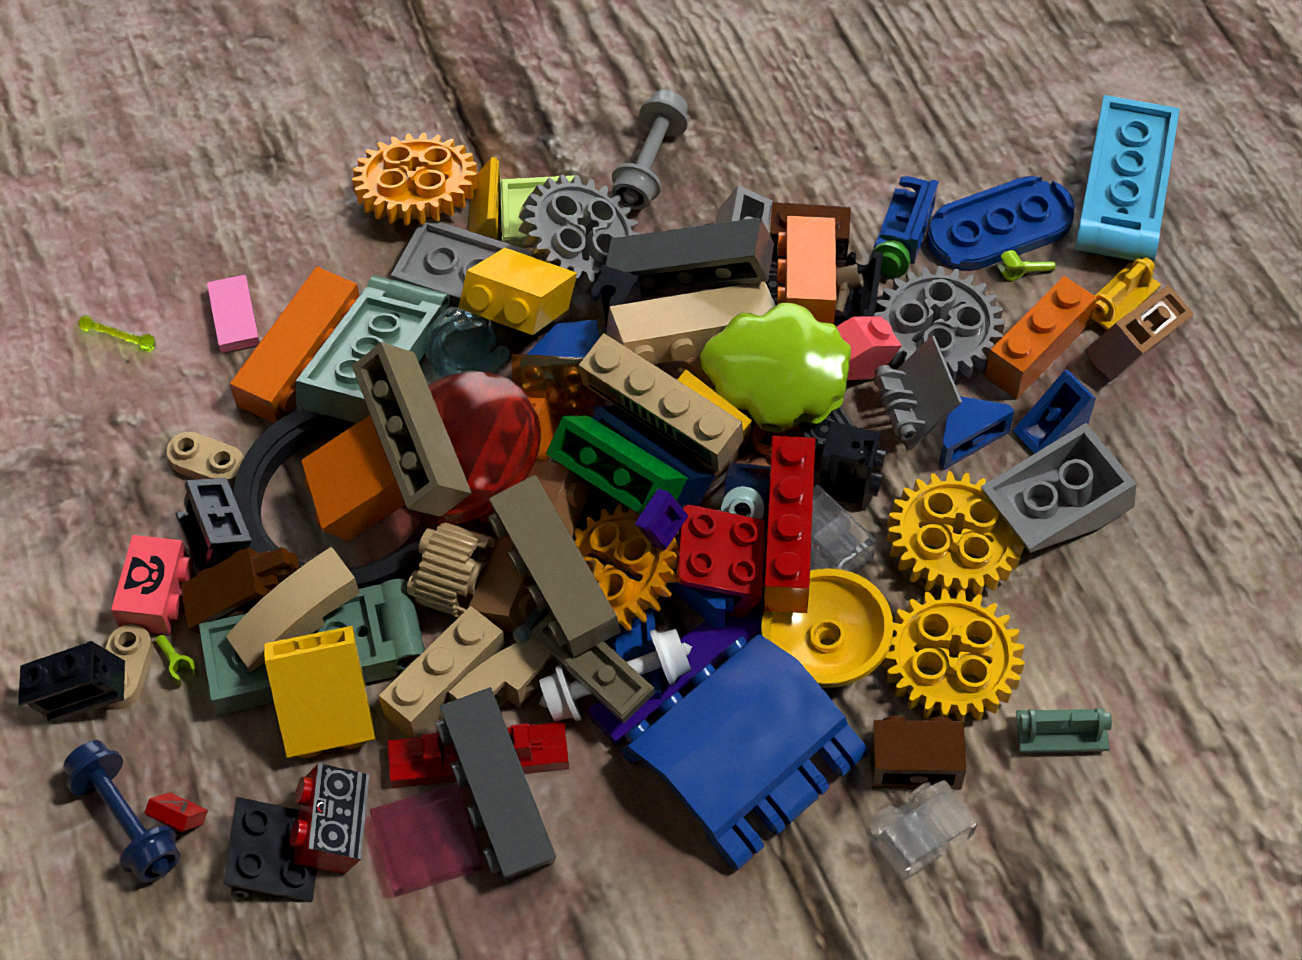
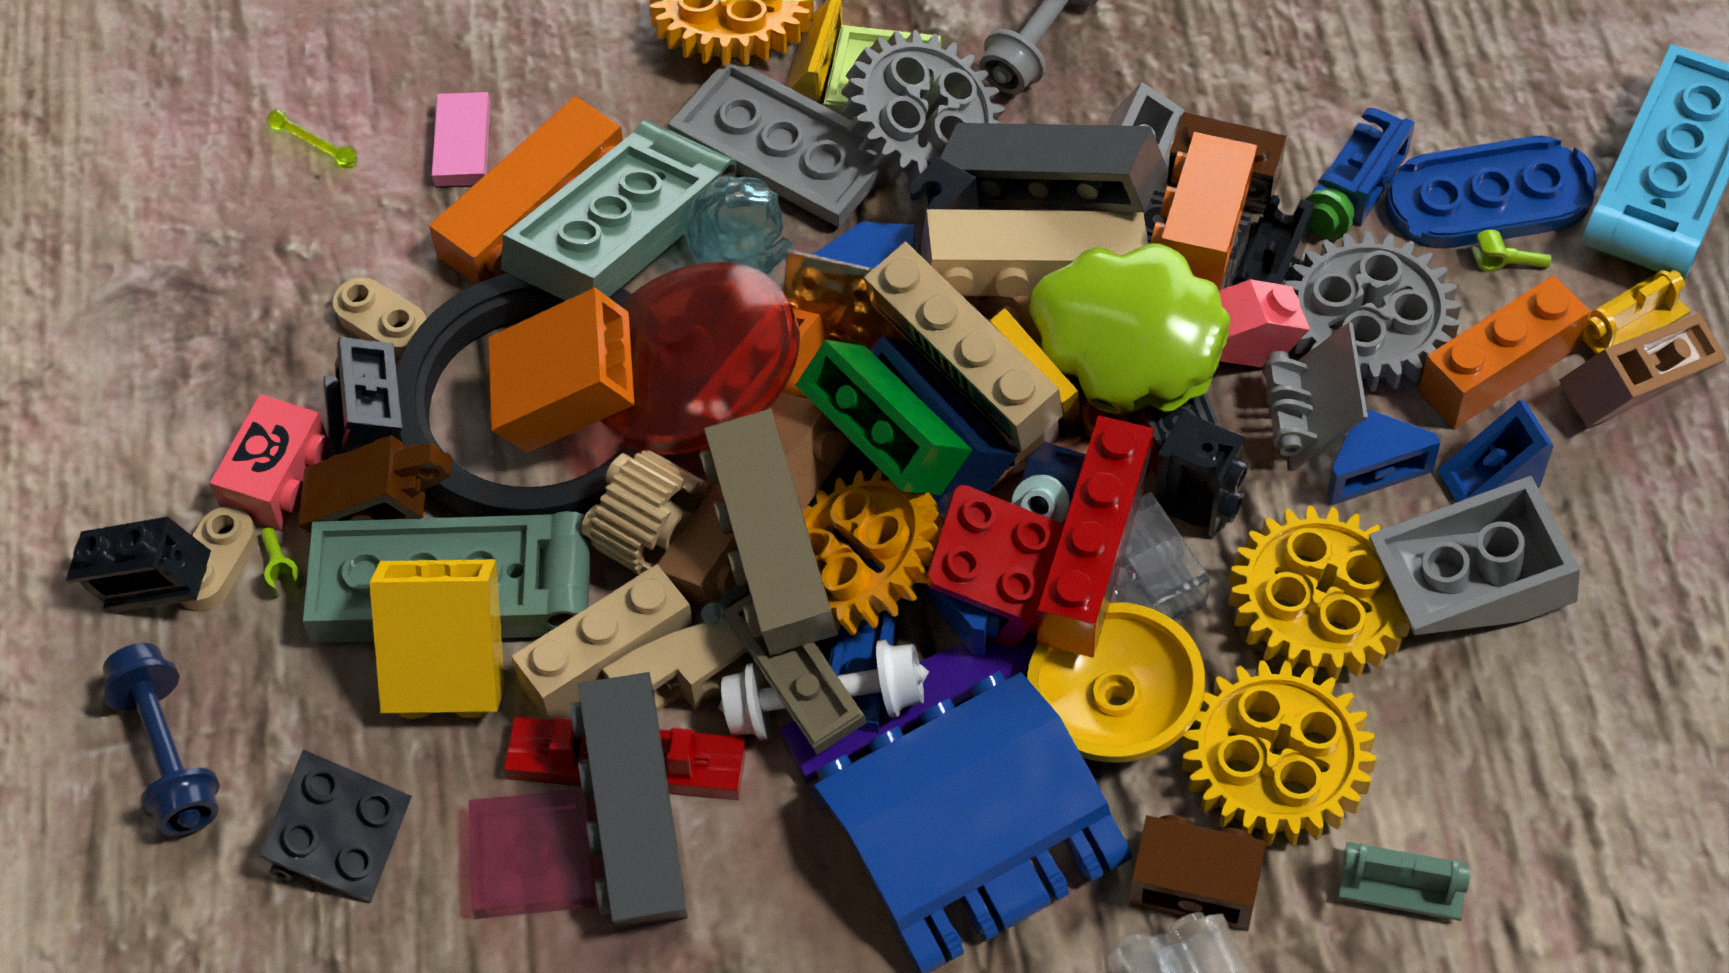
camera: 15 degrees right, 0 degrees up
red tile [144,792,208,832] -> none
tan slope [226,546,359,672] -> none
brick [290,763,370,874] -> none
dark tan brick [352,342,472,517] -> none
yellow brick [458,248,577,335] -> none
dark purple tile [635,488,688,551] -> none
dark tan hand [835,264,864,316] -> none

